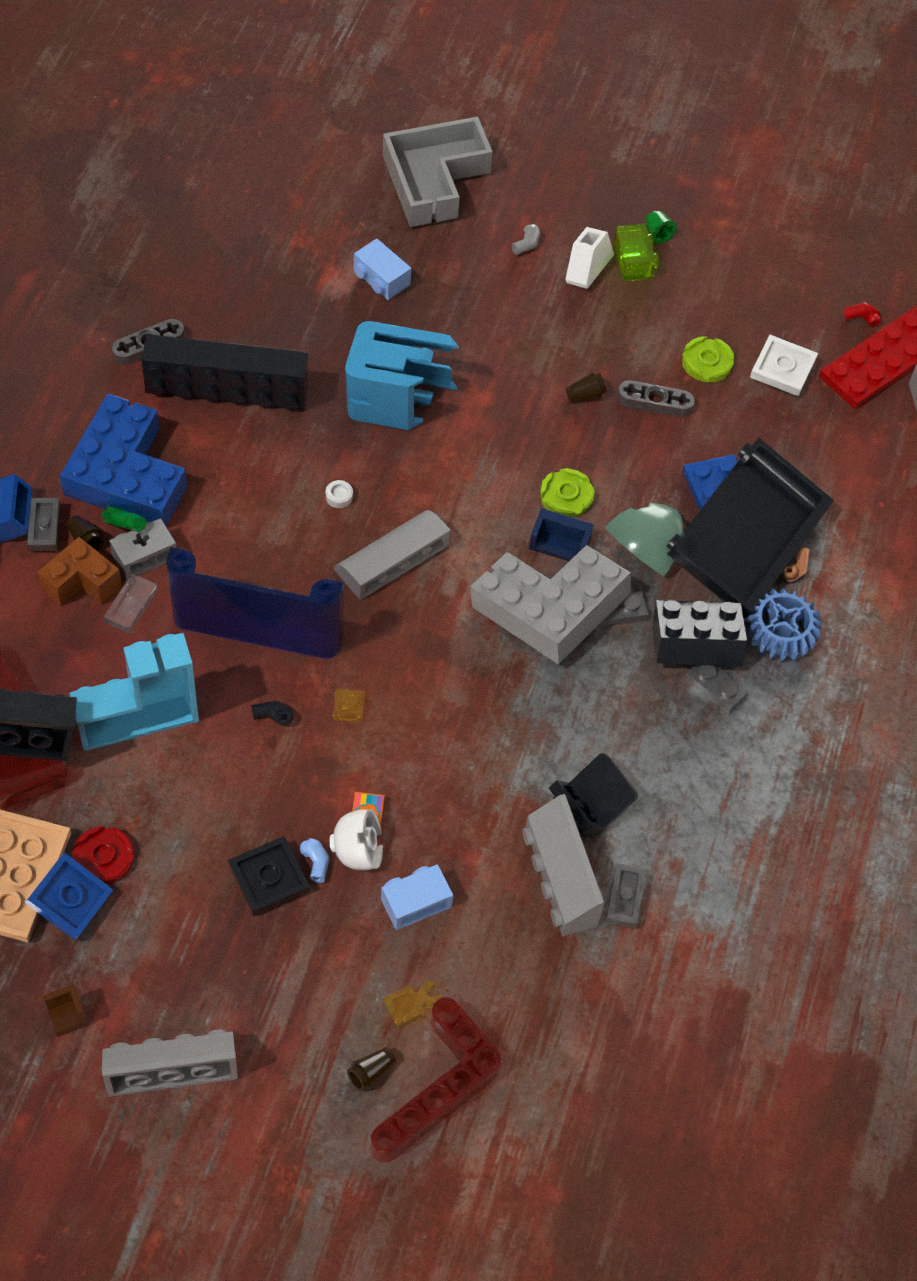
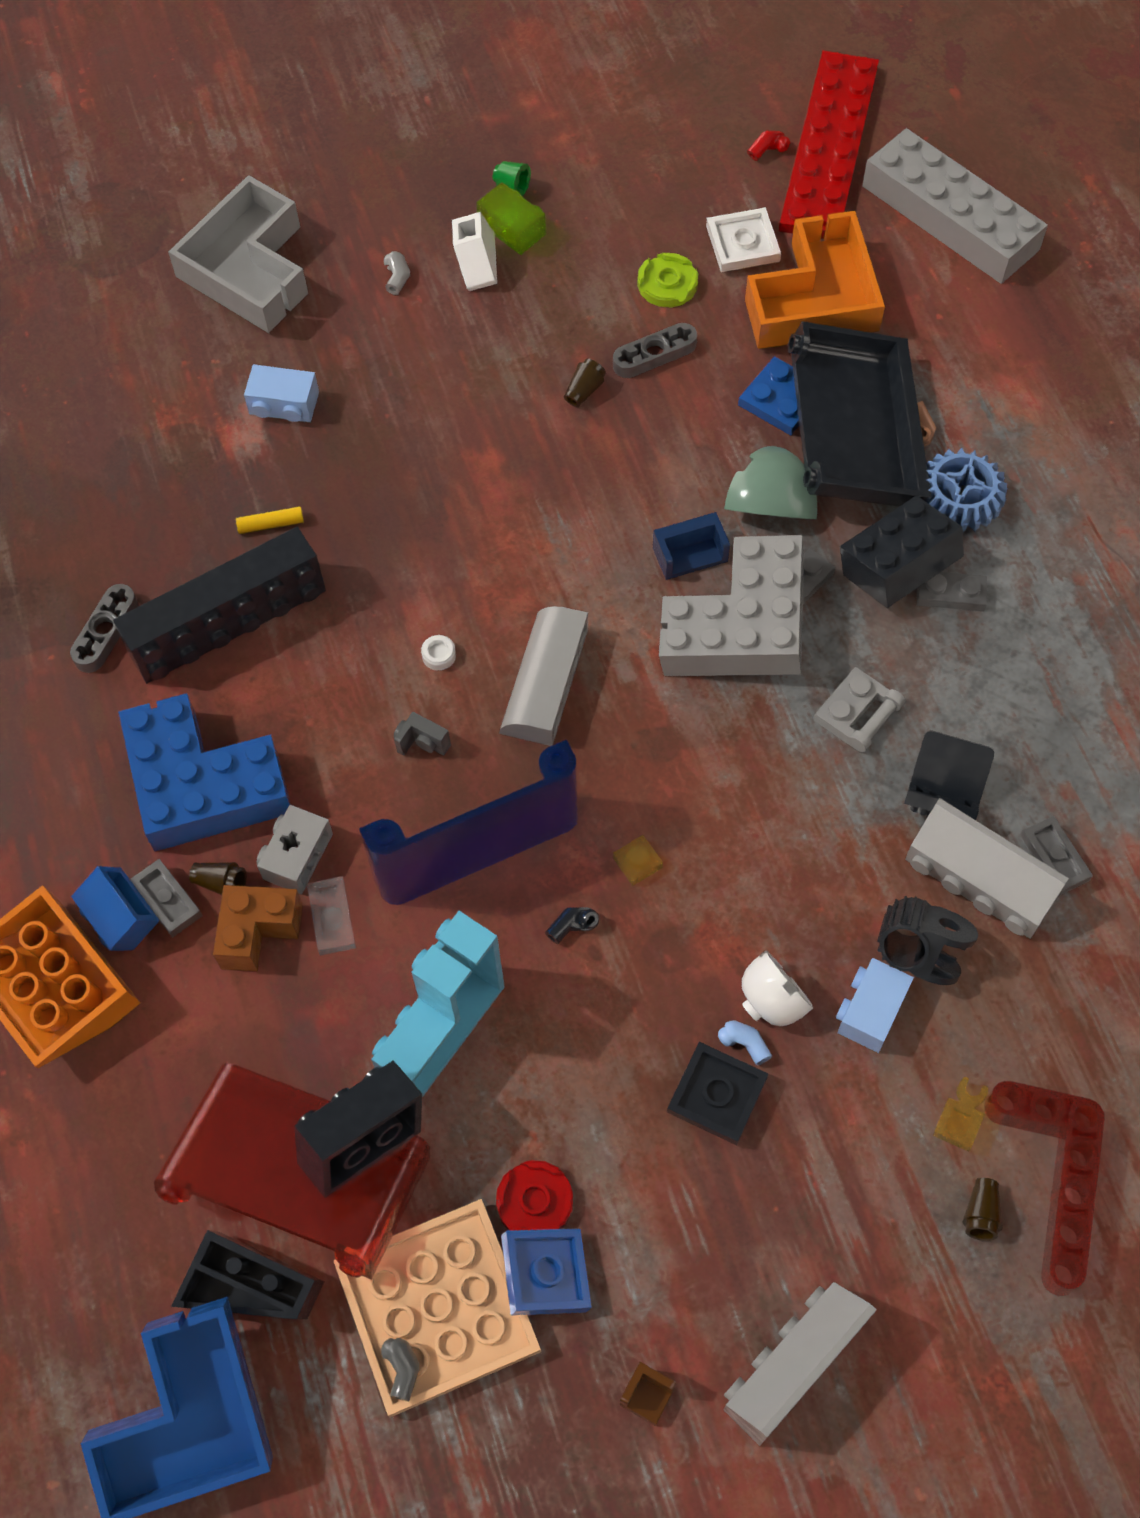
camera: 30 degrees left, 5 degrees up
green piece [101,506,147,532] -> none
dark azure piece [345,321,459,430] -> none
tile [352,792,385,826] -> none
lime tile [540,468,595,518] -> none
none -> yellow piece [236,506,304,534]
none -> dark grey bracket [394,712,451,756]
none -> orange piece [745,211,885,349]
none -> light grey plate [813,667,906,752]
none -> black piece [877,896,978,985]

